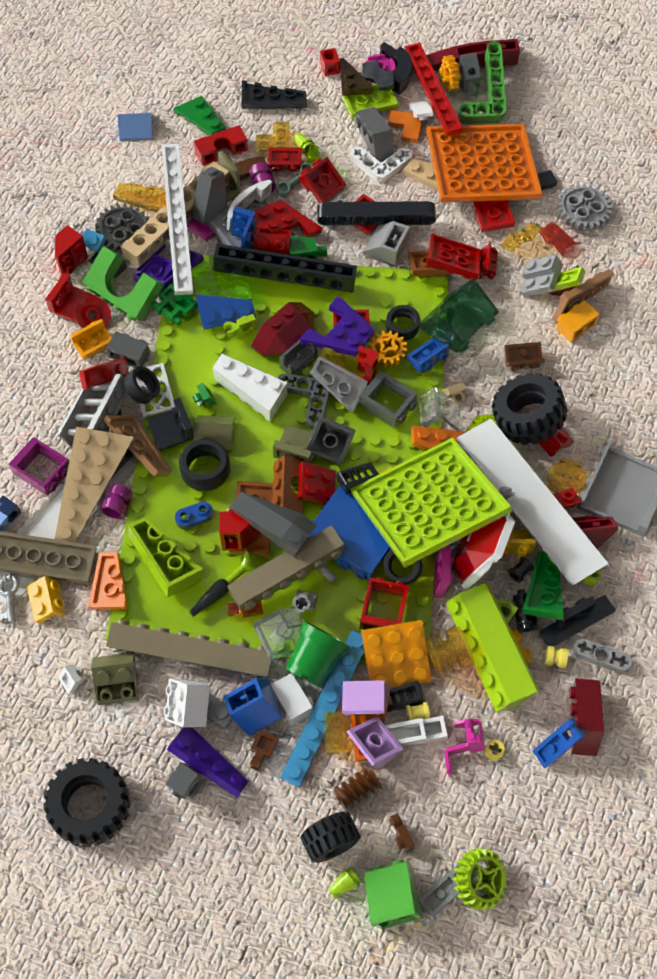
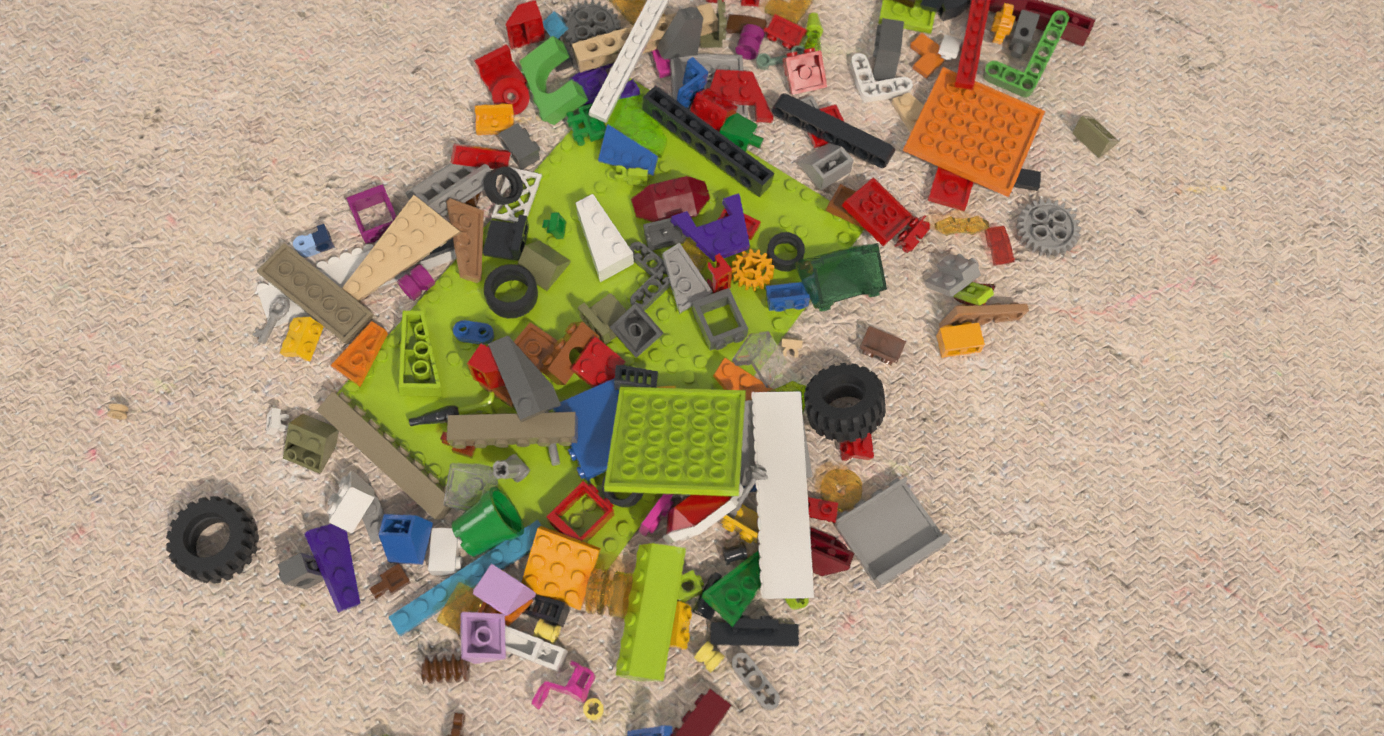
camera: 30 degrees right, 5 degrees up
white slope [227,180,272,231] -> none
black tyre [300,811,361,863] -> none
none -> olive slope [1072,116,1120,158]

